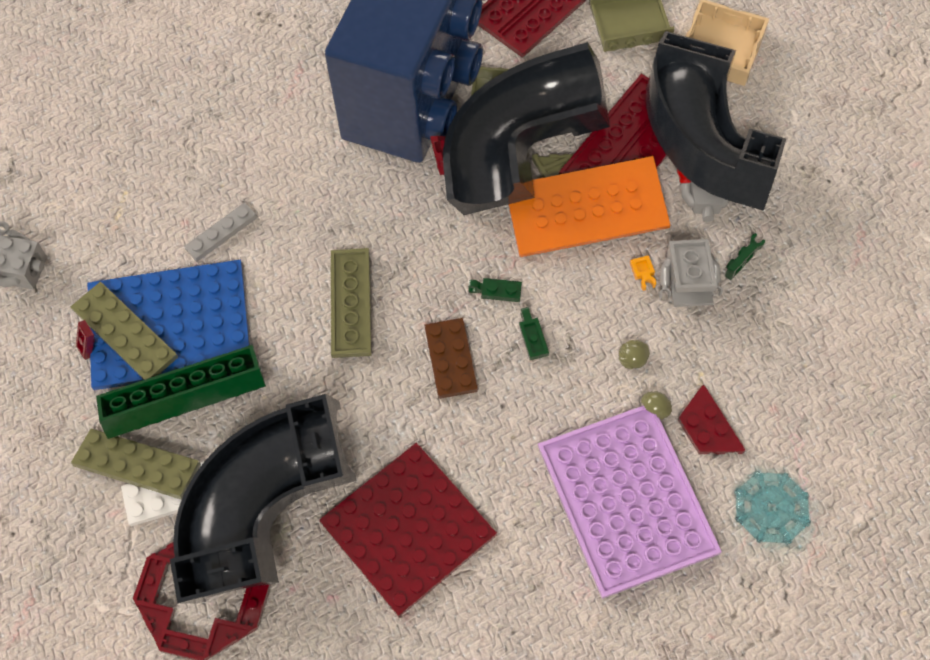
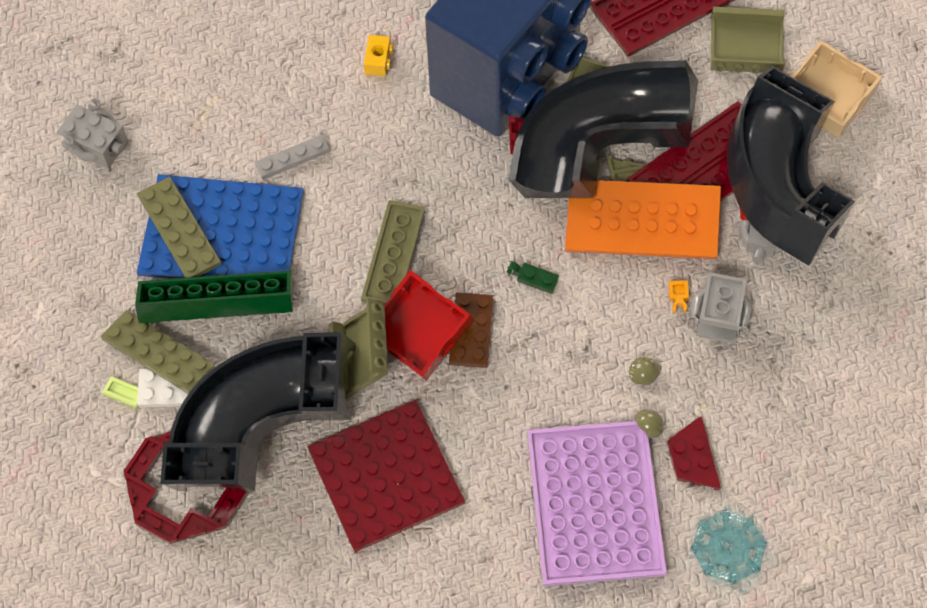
camera: 15 degrees right, 0 degrees up
dark red plate [76,320,95,360] -> none
dark green plate [519,307,549,361] -> none
dark green plate [725,233,765,281] -> none
none -> yellowish green tile [102,376,138,408]
none -> olive panel [328,298,388,399]
none -> yellow brick [364,35,393,76]
none -> red tile [384,270,474,381]

